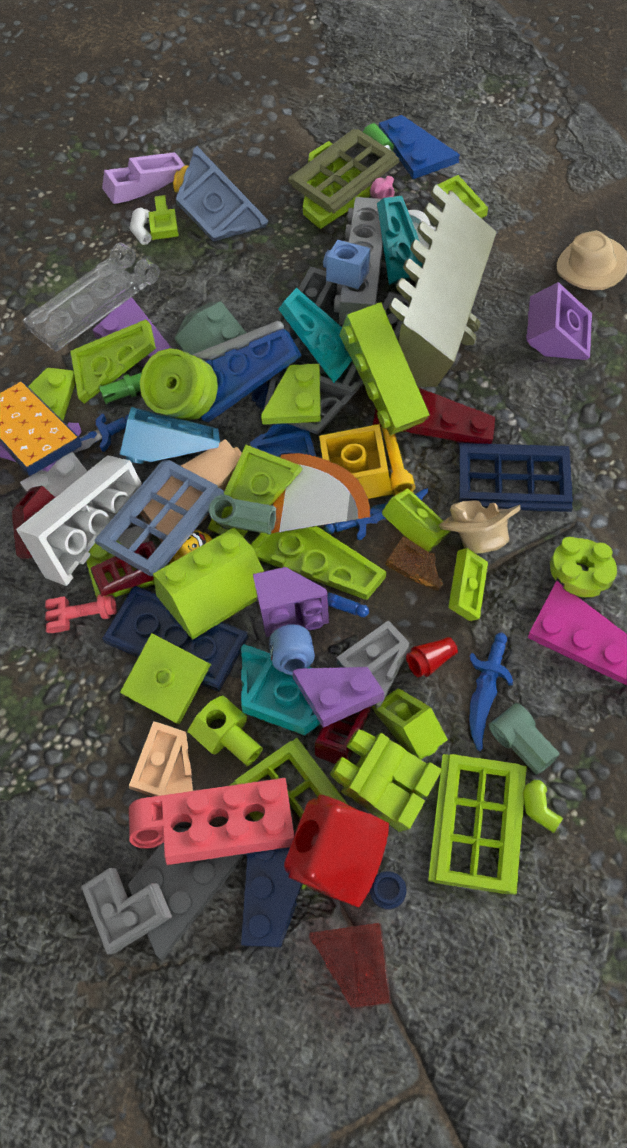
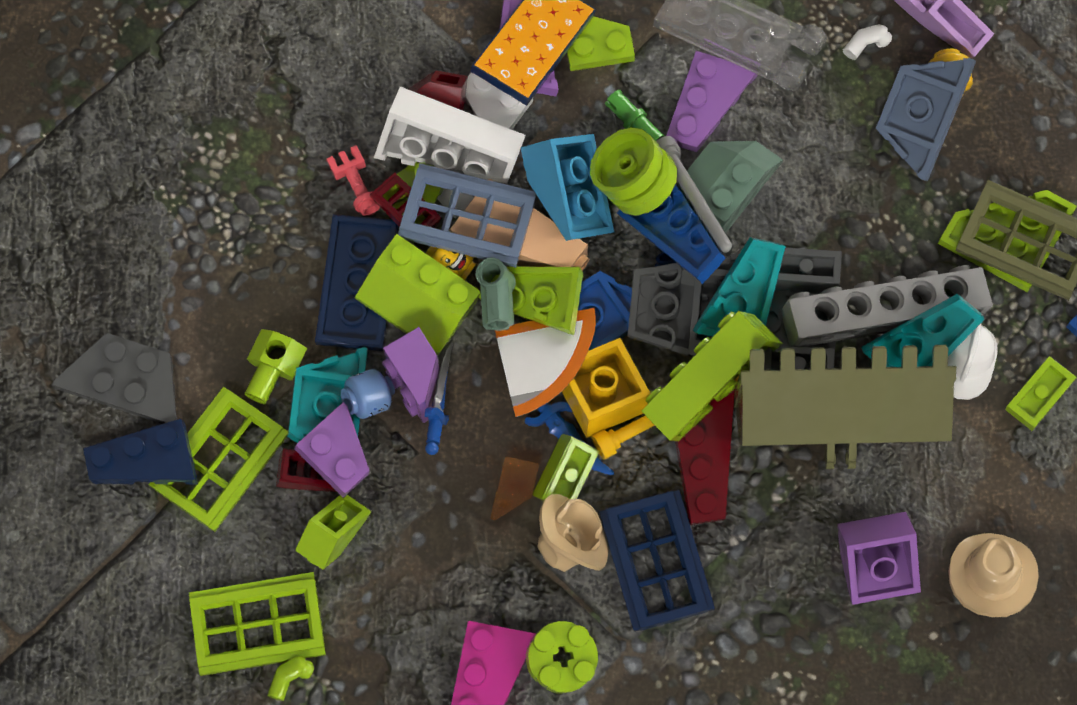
camera: 70 degrees right, 10 degrees up
lime wing [70,319,156,404] -> none
blue piece [72,414,129,453] -> none
light grey tile [81,868,172,954] -> none
lime plate [120,633,211,724] -> none
light nougat wing [129,721,193,797] -> none
coral hinge [129,778,294,865] -> none
lime plate [148,195,179,240] -> none
lime wing [251,526,386,600] -> none
lime wing [261,364,321,424] -> none
red piece [284,794,389,907] -> none
clear red wing [309,923,392,1009] -> none
medium blue brick [323,240,370,289] -> none
lime hips [330,729,442,832] -> none
light grey wing [336,620,410,709] -> none
bright pink plate [370,176,395,199] -> none
dark blue plate [370,871,407,910] -> none
red cone [406,637,458,677] -> none
lime plate [448,548,488,621] -> none
blue piece [469,633,513,751] -> none
sand green piece [489,703,560,776] -> none

